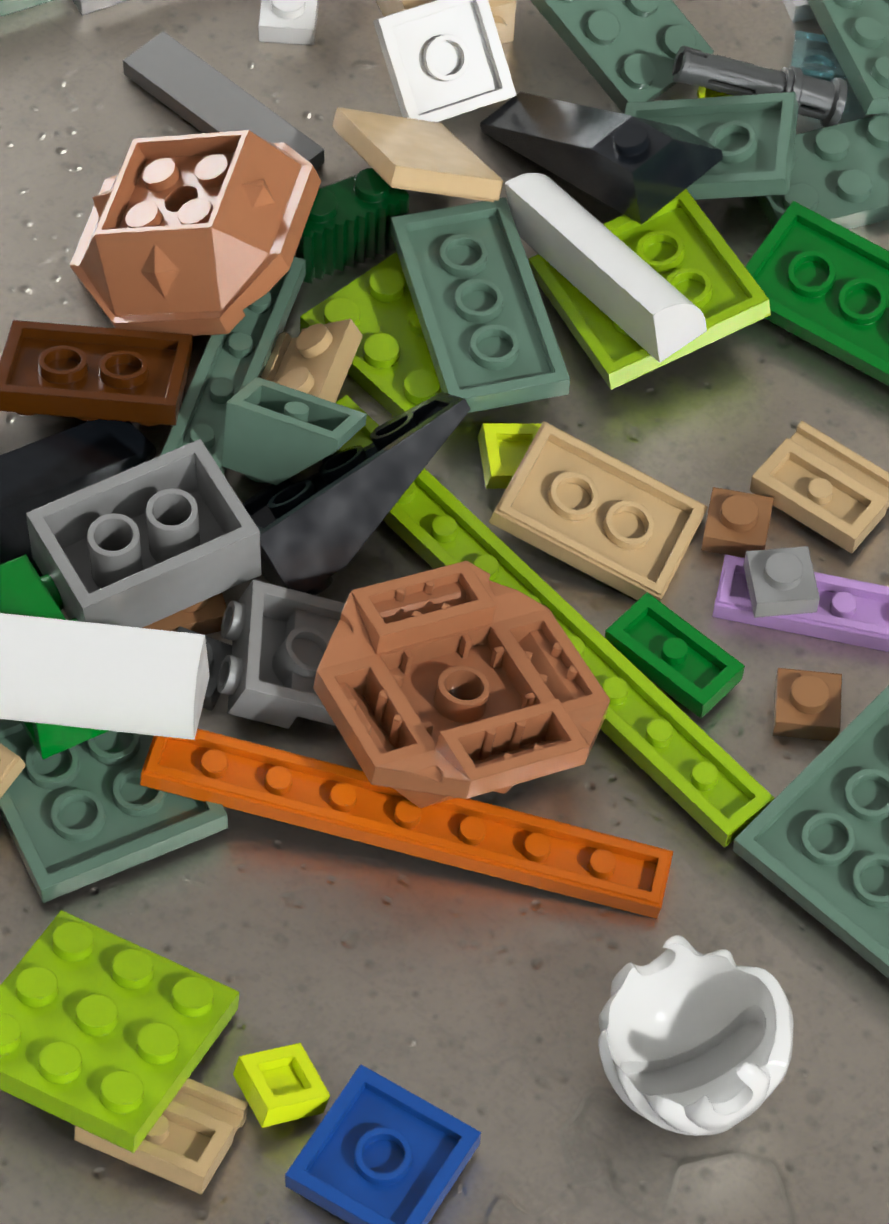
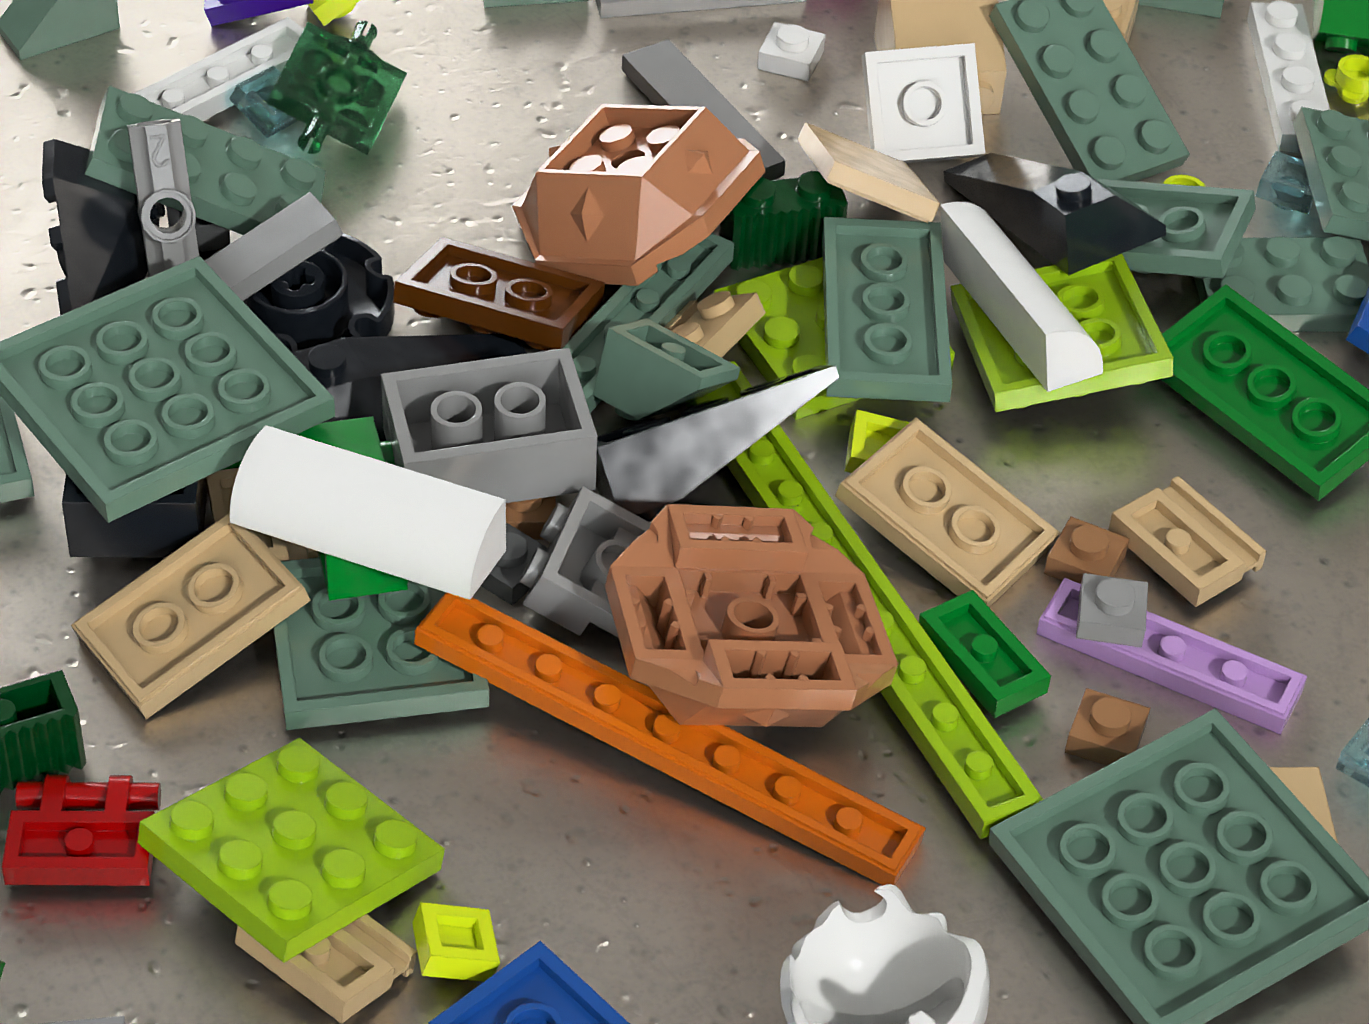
camera: 15 degrees right, 10 degrees down
dark grey pin [672,45,848,127] -> none

